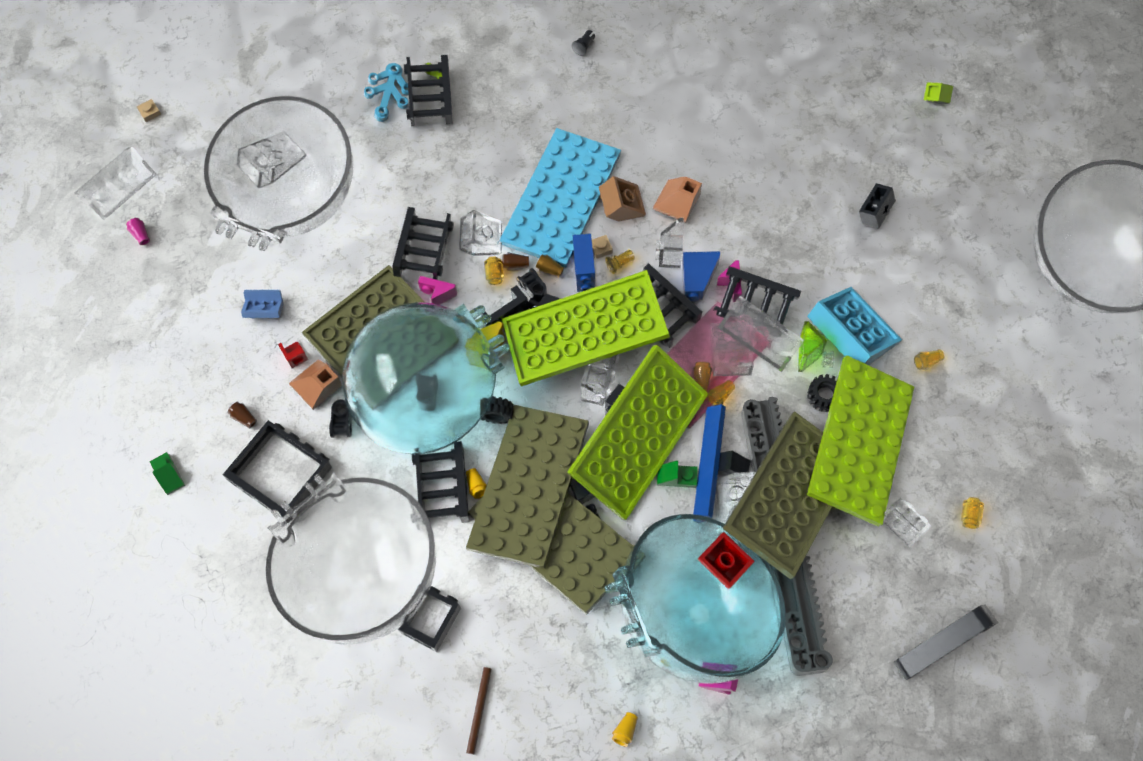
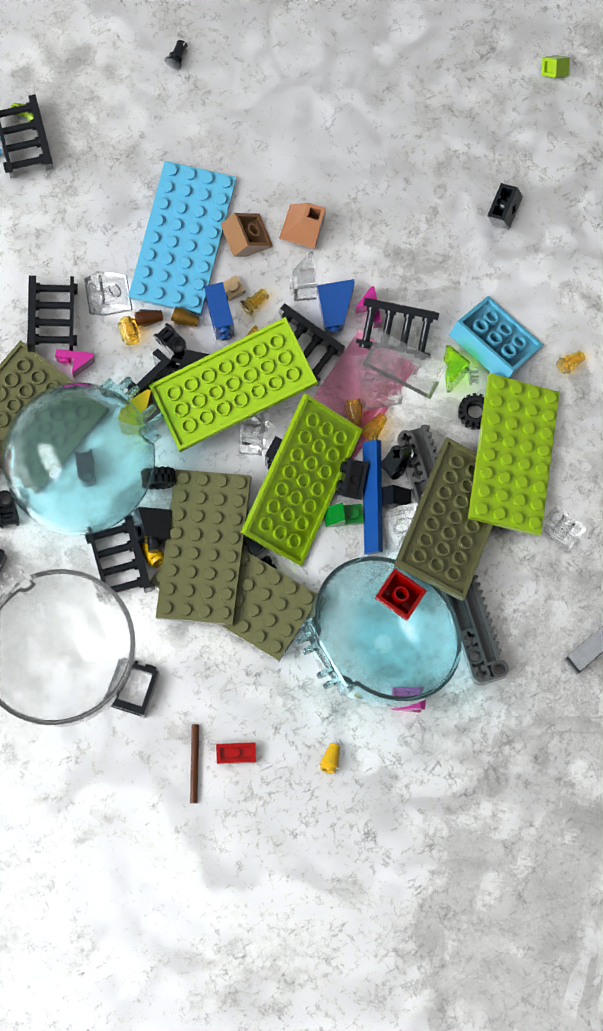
camera: 15 degrees left, 10 degrees up
none -> black torso [130,507,172,553]
none -> red plate [216,742,256,764]
none -> black bracket [336,458,368,500]
none -> black piece [380,444,415,480]

